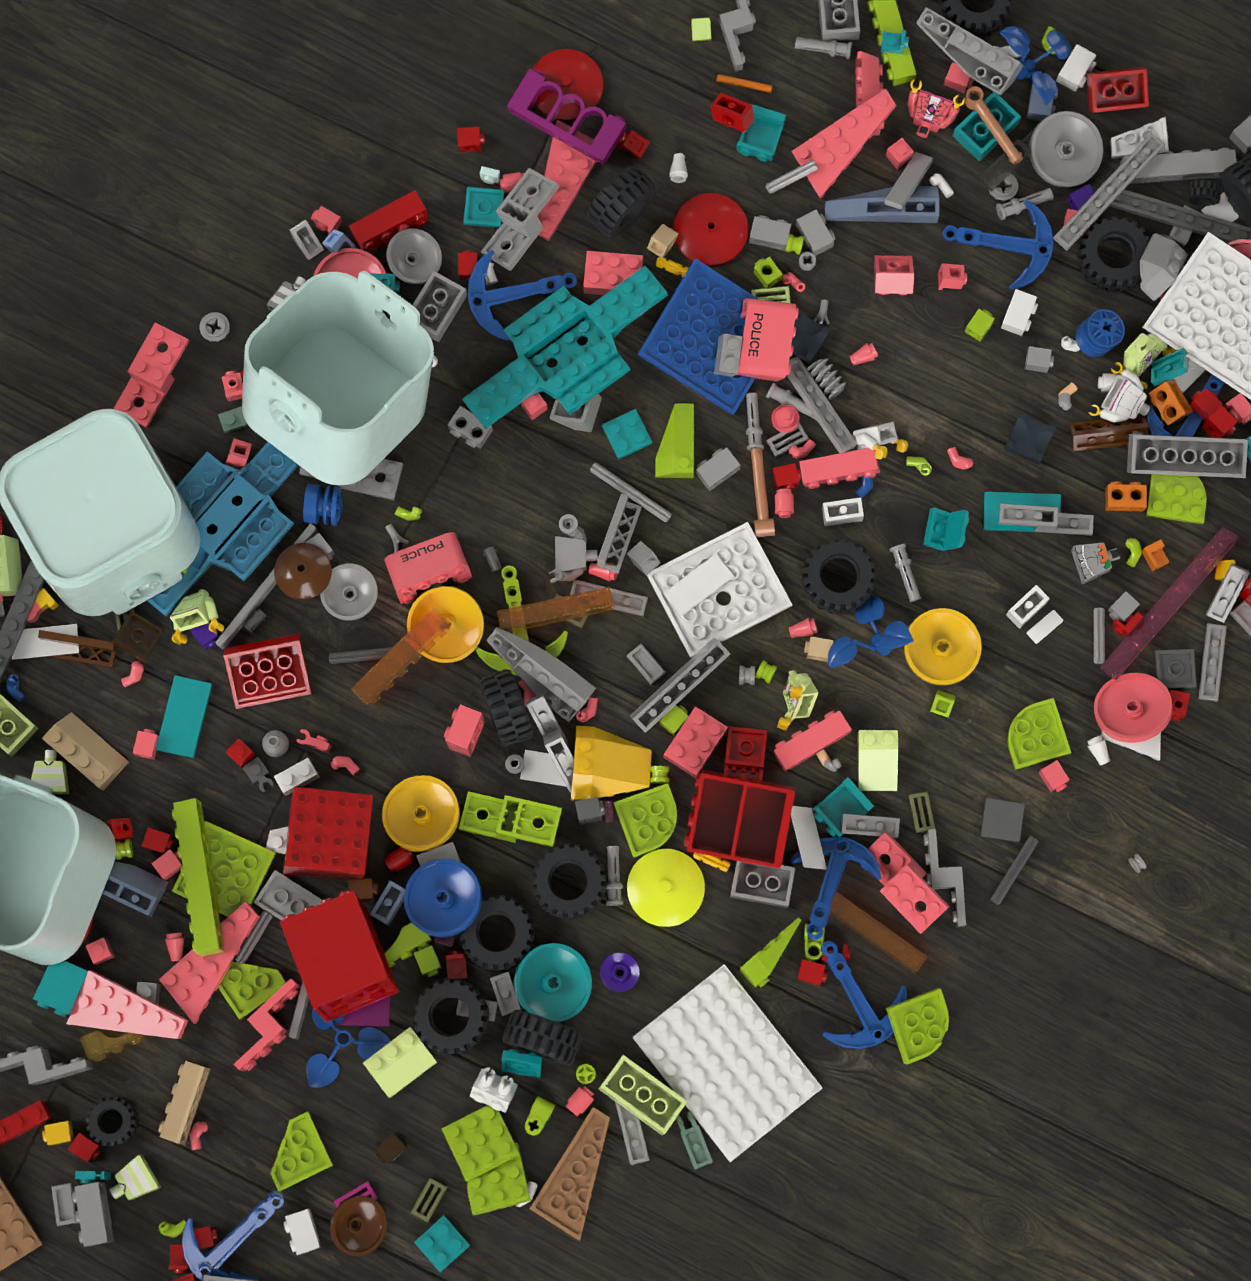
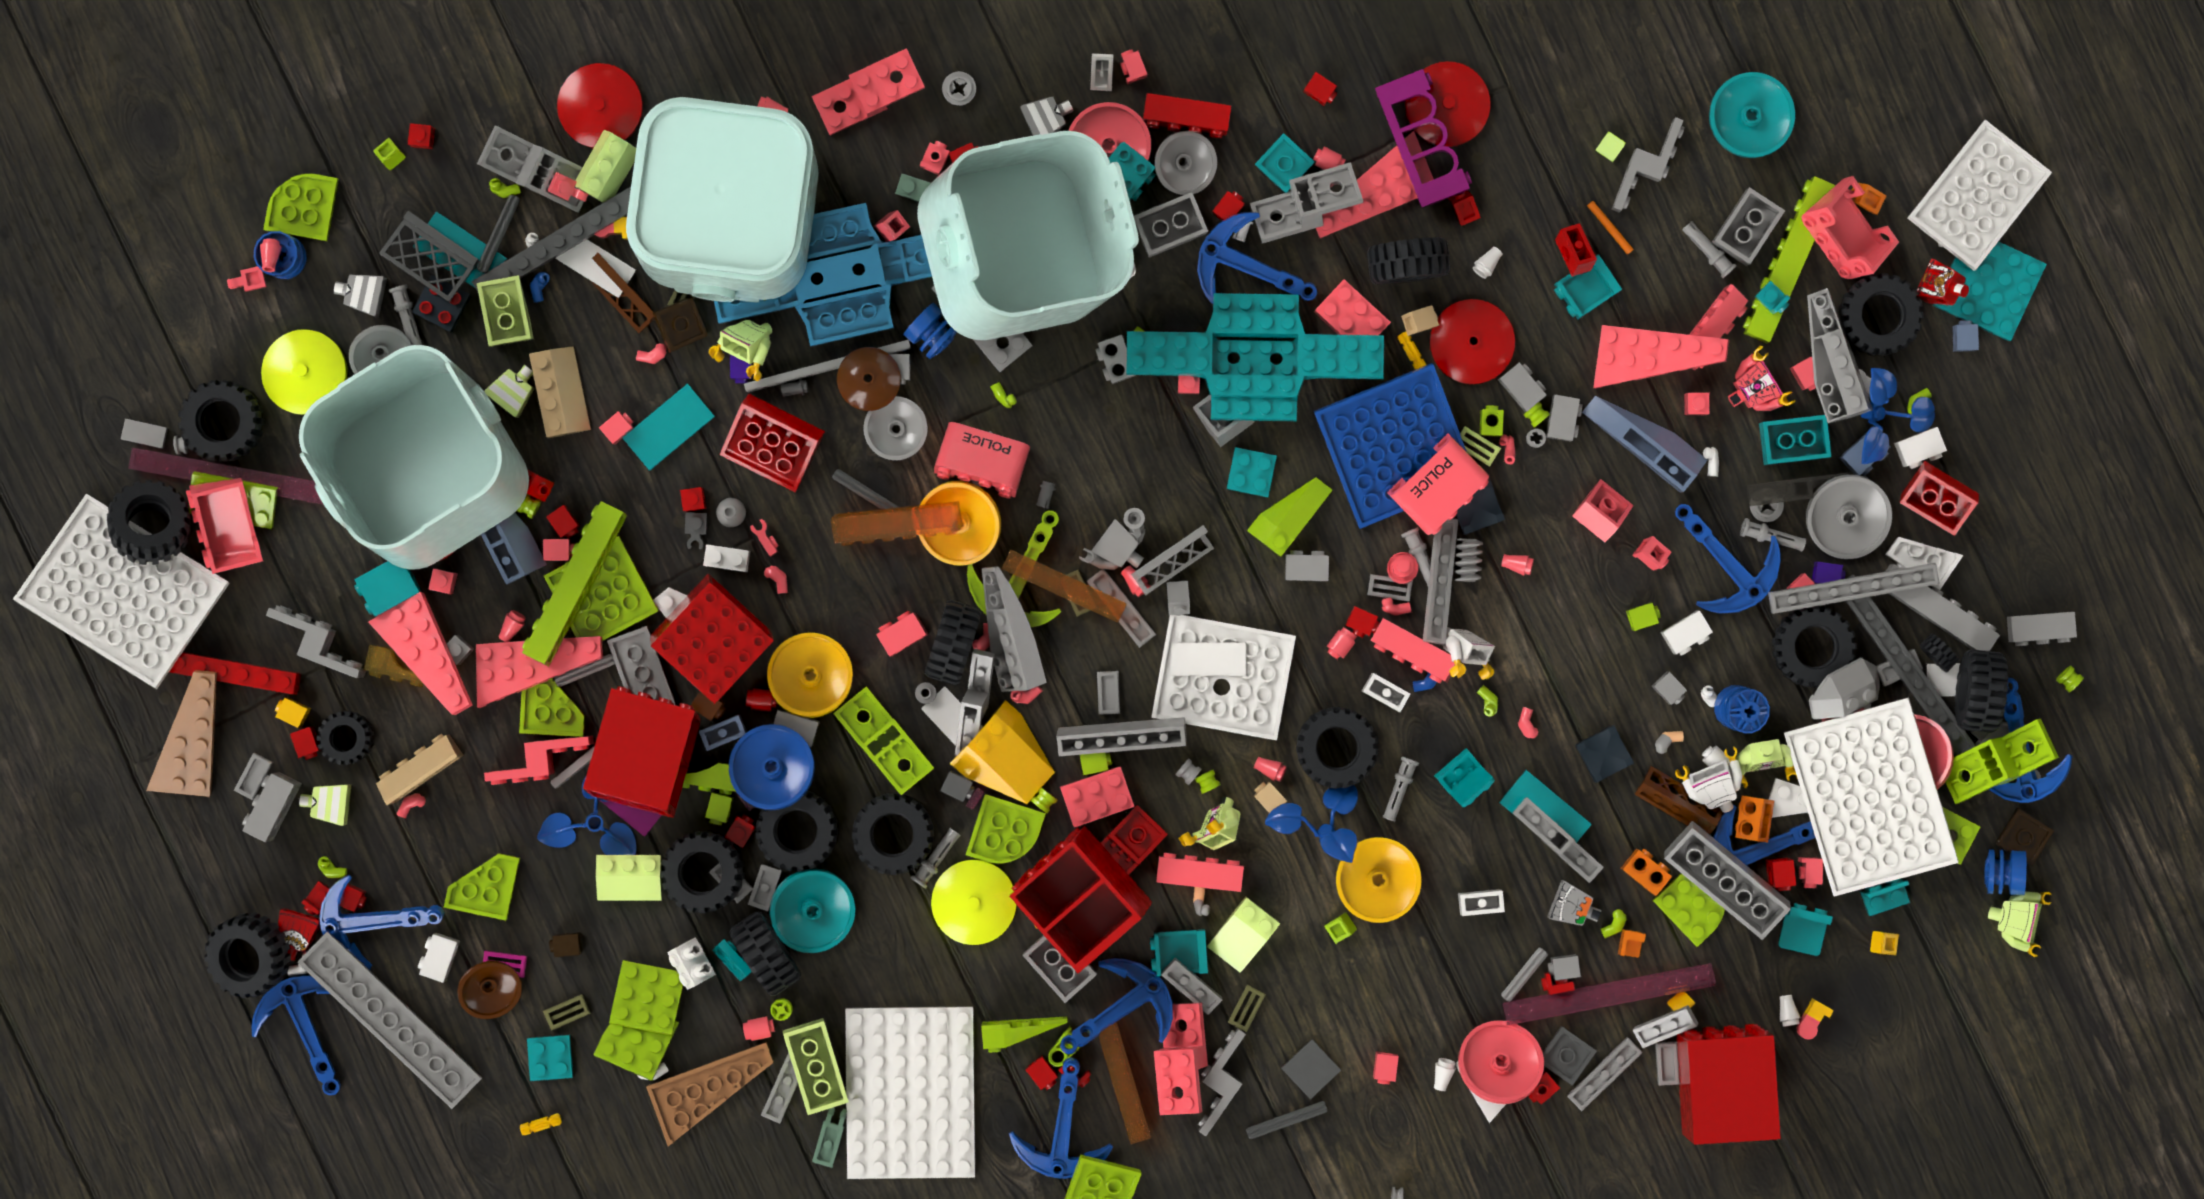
camera: 35 degrees right, 10 degrees up
teal plate [75,1171,111,1183] -> none
light blue panel [322,229,356,253] -> none
light grey bar [385,524,409,553] -> none
light aqua plate [480,167,501,184] -> none
lime piece [525,1096,555,1136] -> none
light grey axle [590,463,671,522] -> none
dark purple dish [600,953,640,992] -> none
light grey brick [714,333,742,377] -> none
light grey pin [746,393,764,451] -> none
nougat piece [751,448,775,537] -> none
light grey axle [766,160,818,194] -> none
white sticker [791,806,827,870] -> none
light grey bar [813,300,830,325] -> none
light grey tile [885,152,933,210] -> none
nougat piece [966,87,1023,165] -> none
lime plate [1007,698,1071,770] -> none
white sticker [1027,610,1063,644] -> none
teal plate [1151,348,1188,386] -> none
red brick [1190,388,1222,422] -> none

